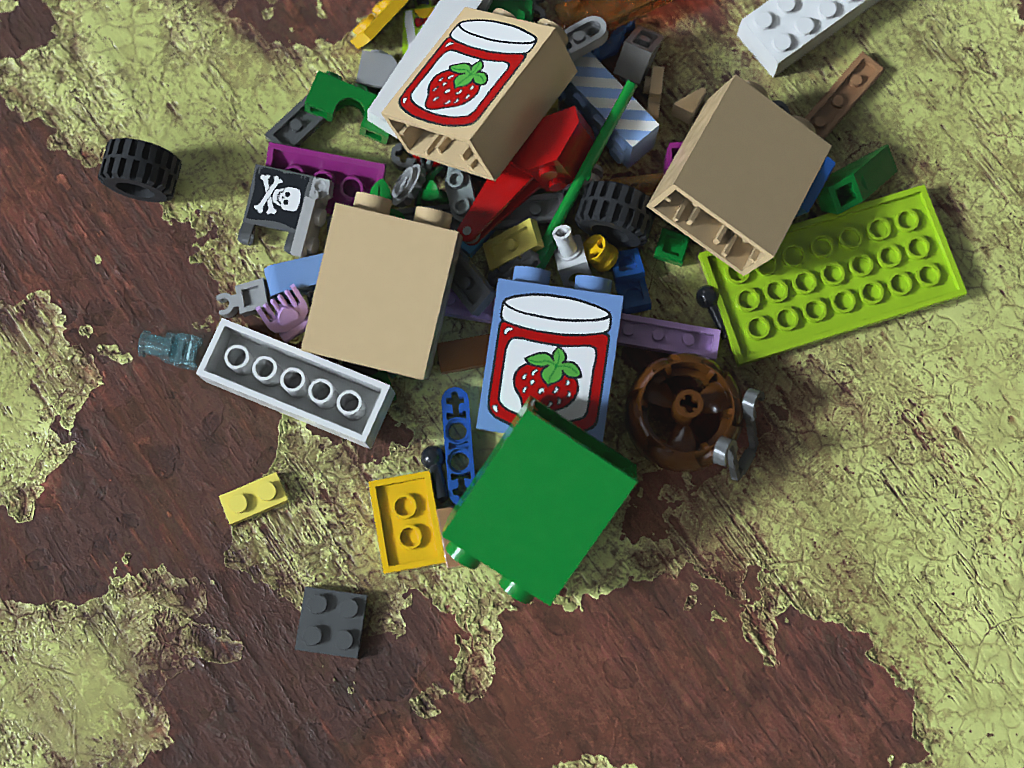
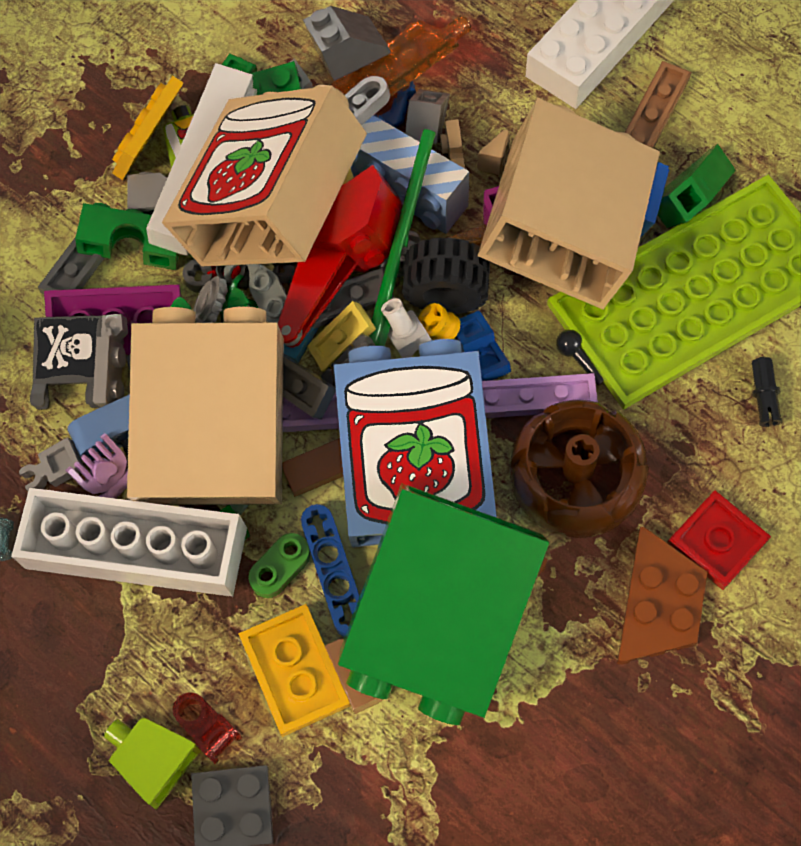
camera: 10 degrees left, 10 degrees down
light yellow plate [219,472,289,526] -> none
black bar [421,445,449,502] -> none
green tile [653,228,691,267] -> none
dark grey piece [713,388,765,481] -> none
none -> lime torso [104,717,201,810]
none -> clear red piece [172,692,243,765]
none -> bright green plate [249,533,310,598]
none -> dark orange wing [617,527,707,665]
none -> red tile [667,490,771,590]
none -> black axle [751,357,783,427]

